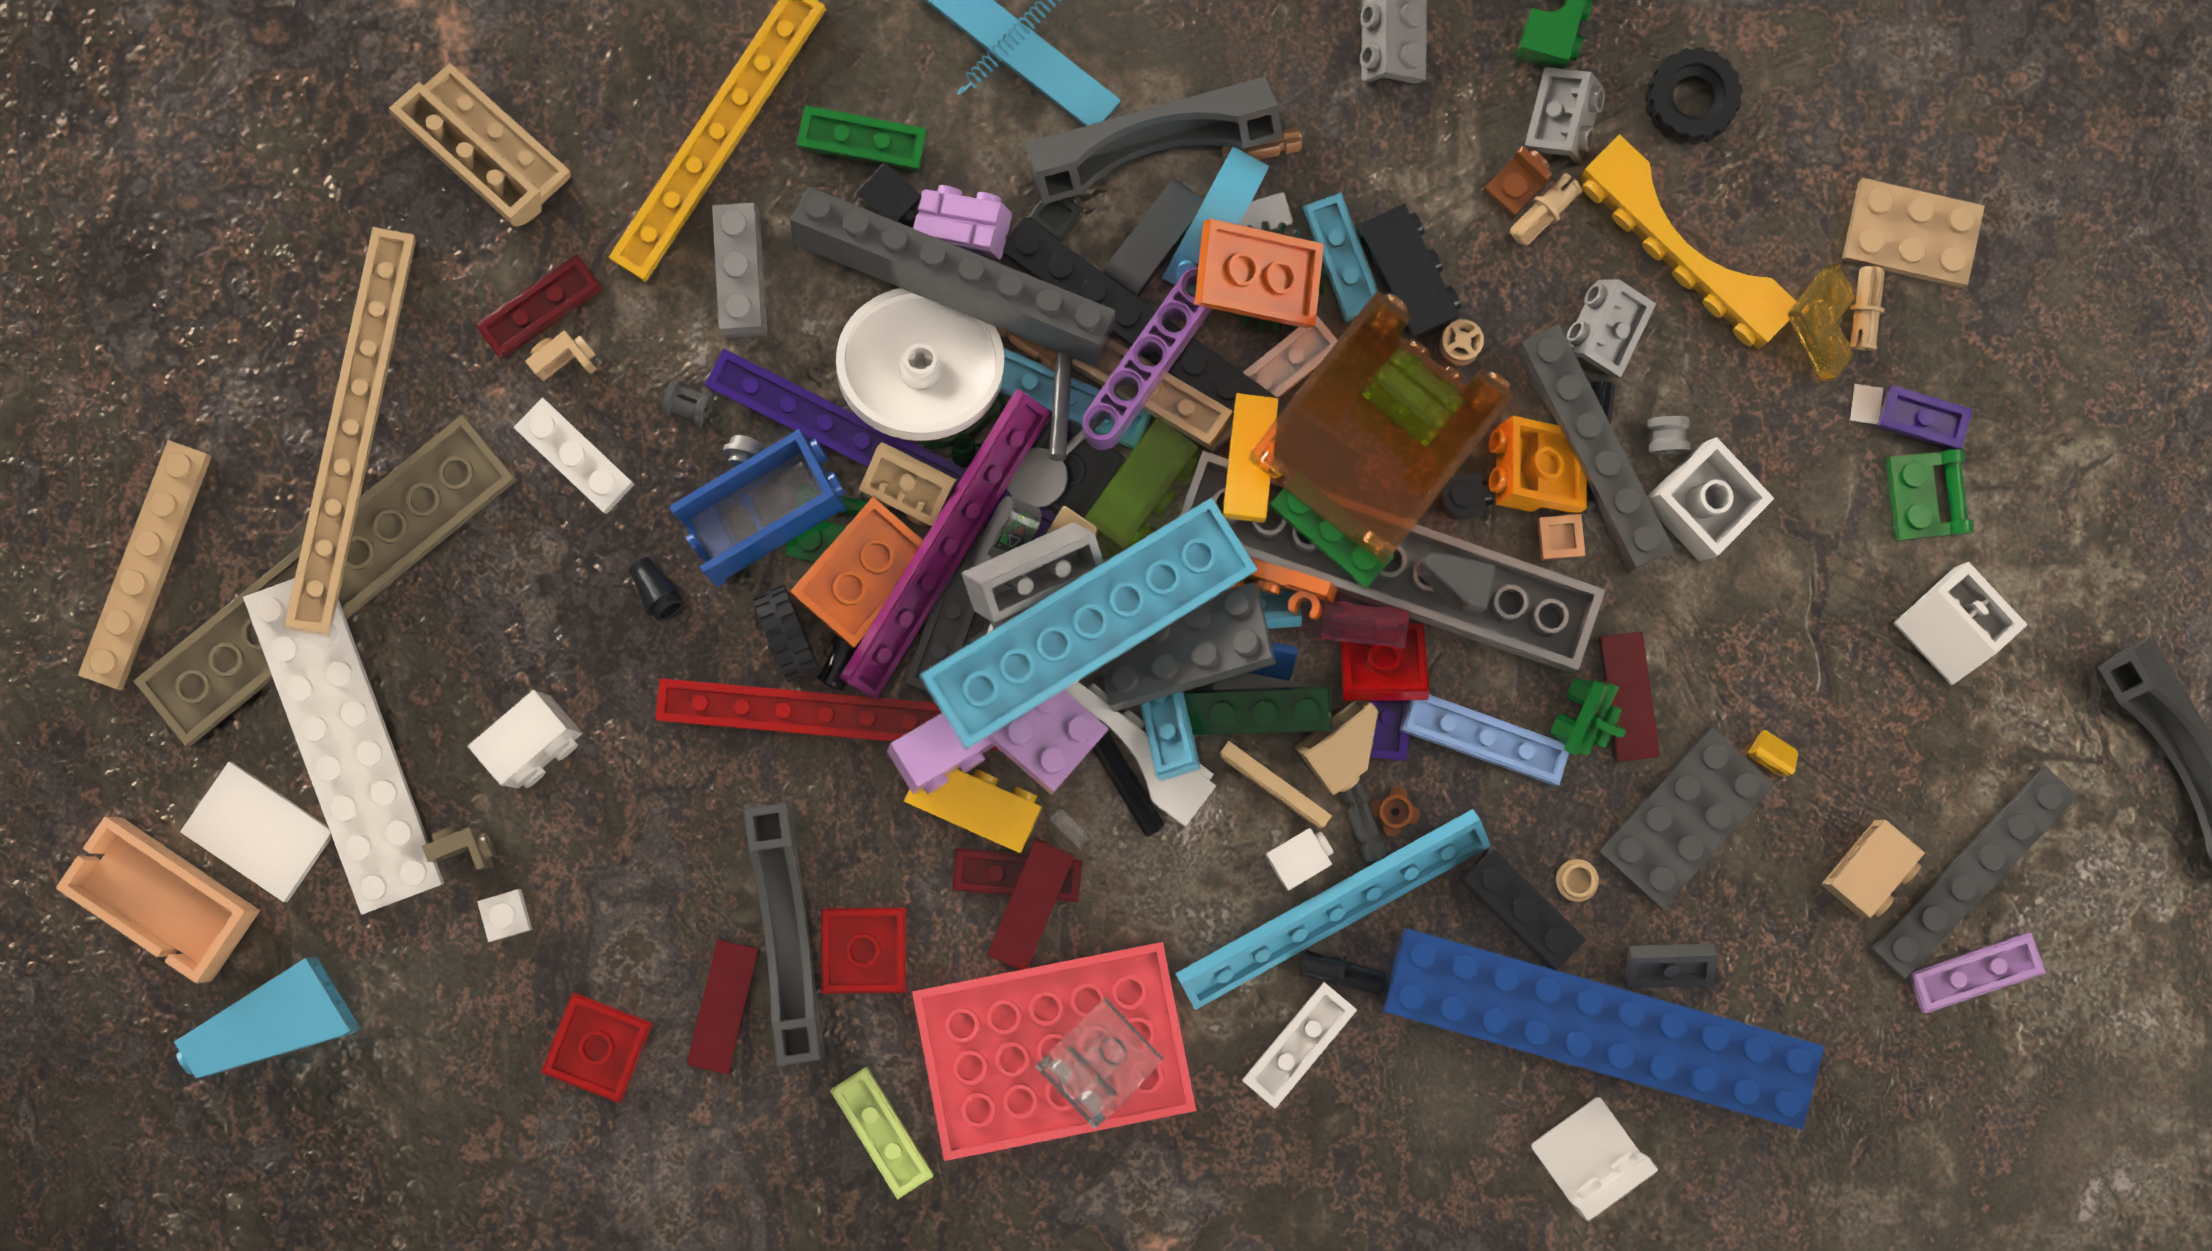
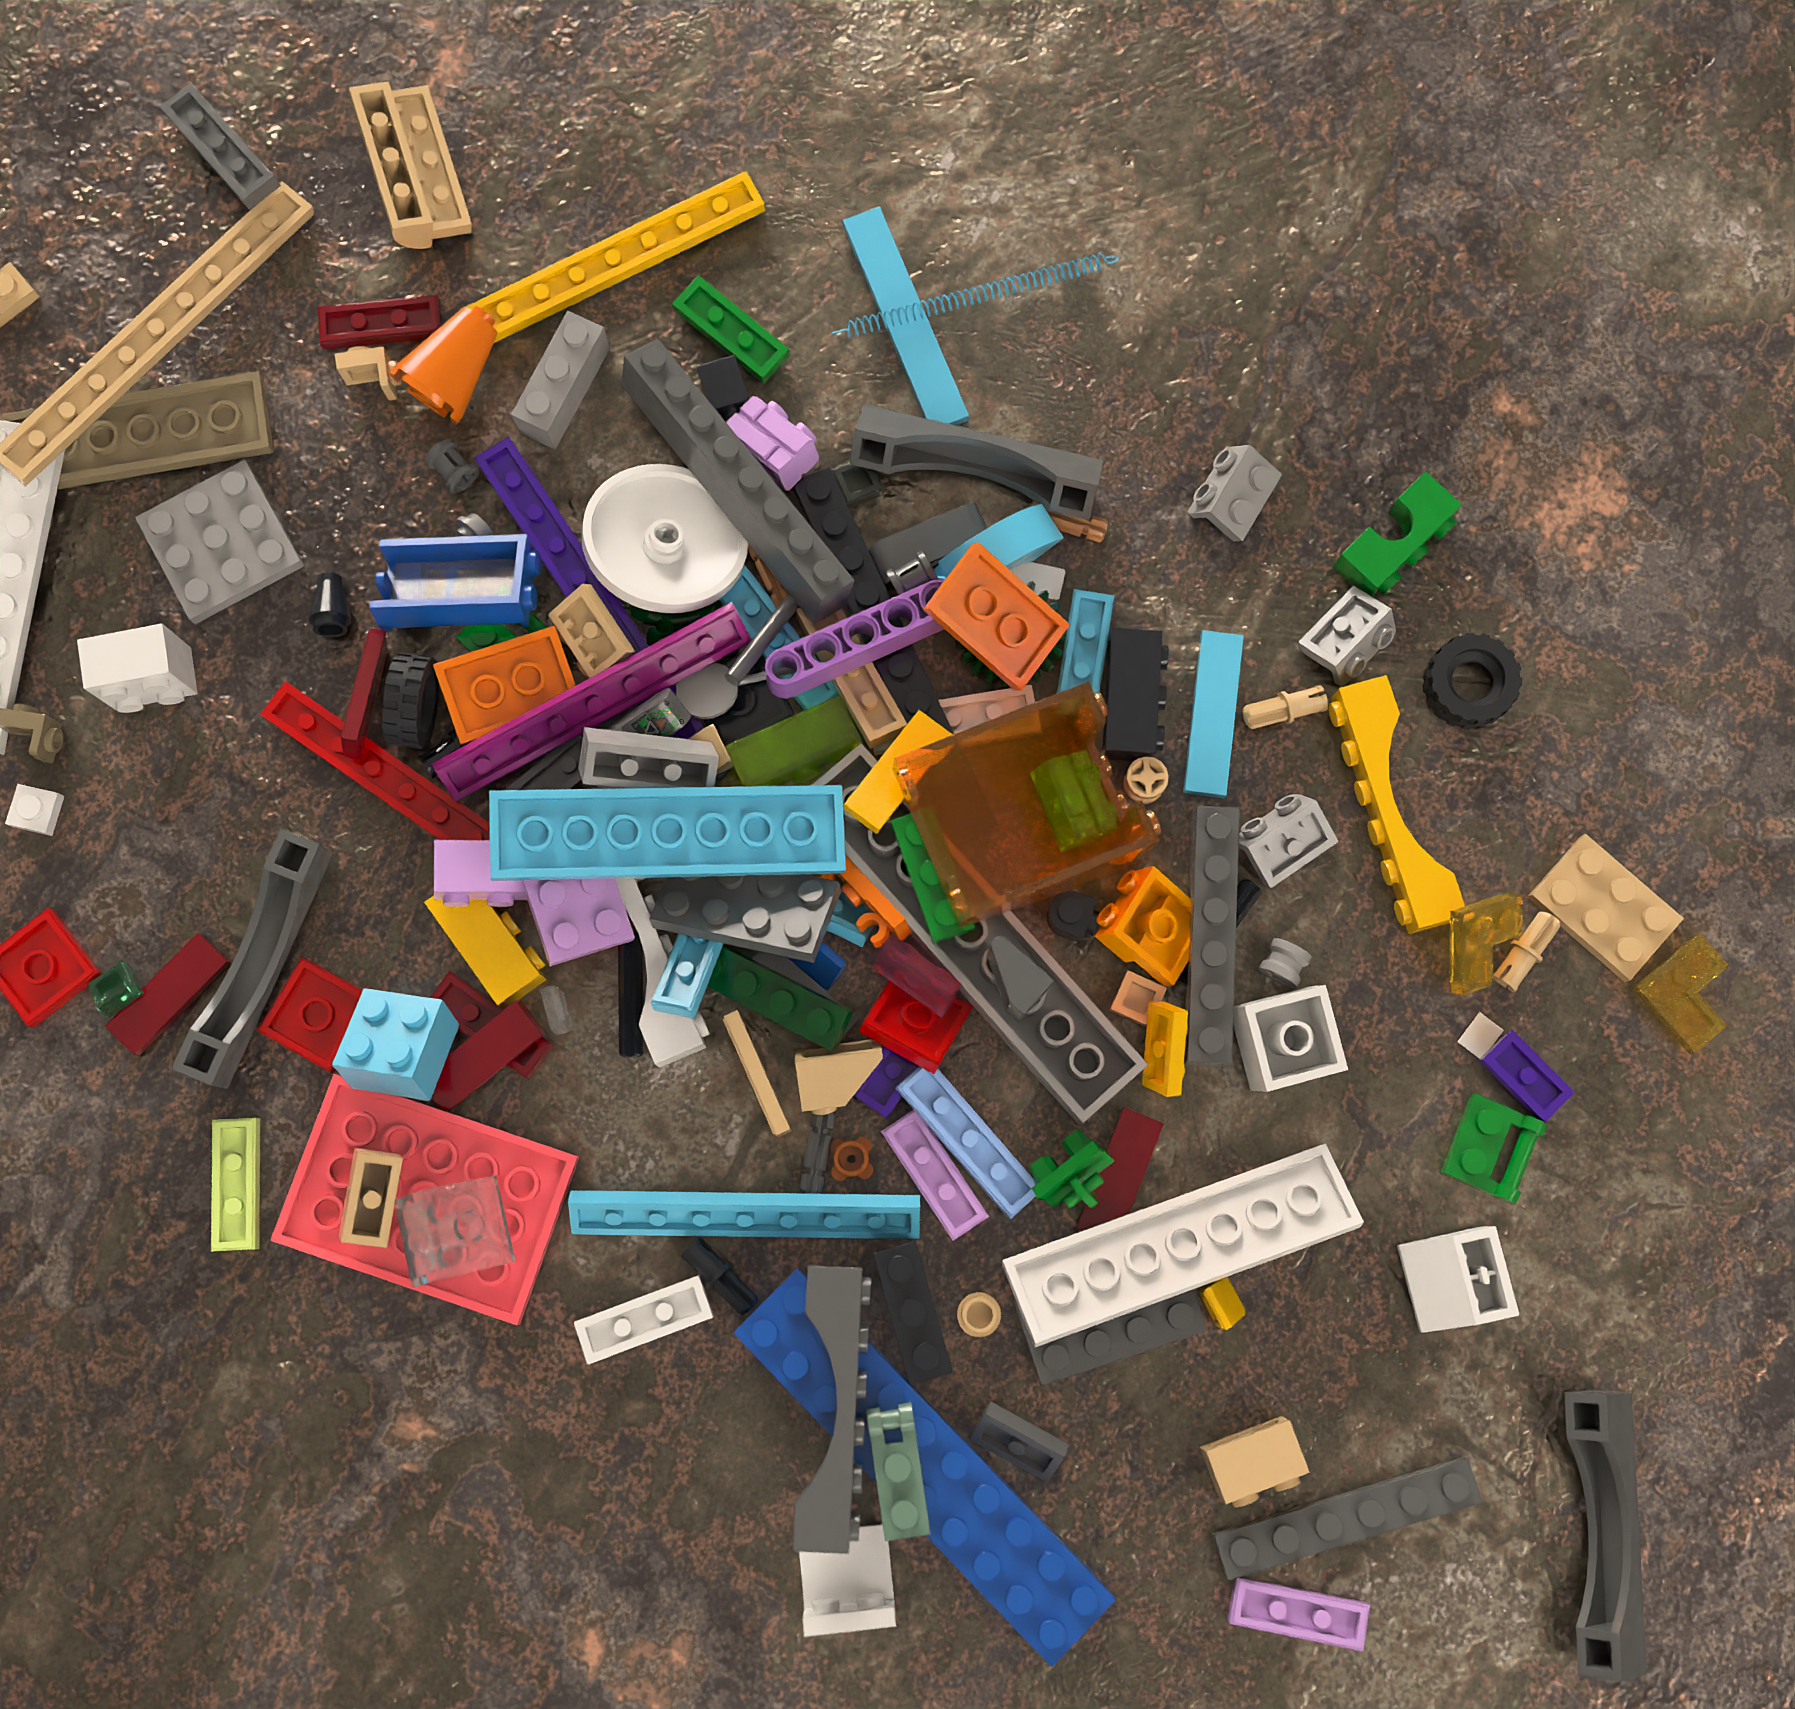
camera: 25 degrees right, 5 degrees down
white plate [513,398,635,514] -> none
white brick [1264,828,1334,891] -> none
dark orange bracket [1483,146,1552,219] -> none
none -> clear green tile [87,960,144,1019]
none -> light grey plate [135,459,305,624]
none -> dark grey plate [160,83,281,210]
none -> medium azure brick [332,988,460,1101]
none -> tan brick [339,1148,403,1248]
none -> dark red tile [340,628,388,760]
none -> orange cone [389,306,498,425]
none -> dark grey arch [793,1265,871,1554]
none -> sand green plate [866,1402,930,1541]
none -> lavender tile [881,1110,989,1241]
none -> dark grey bush [885,550,939,595]
none -> white plate [1002,1143,1363,1347]
none -> yellow plate [1142,1001,1188,1097]
none -> medium azure tile [1183,630,1244,799]
none -> clear yellow plate [1632,933,1729,1054]

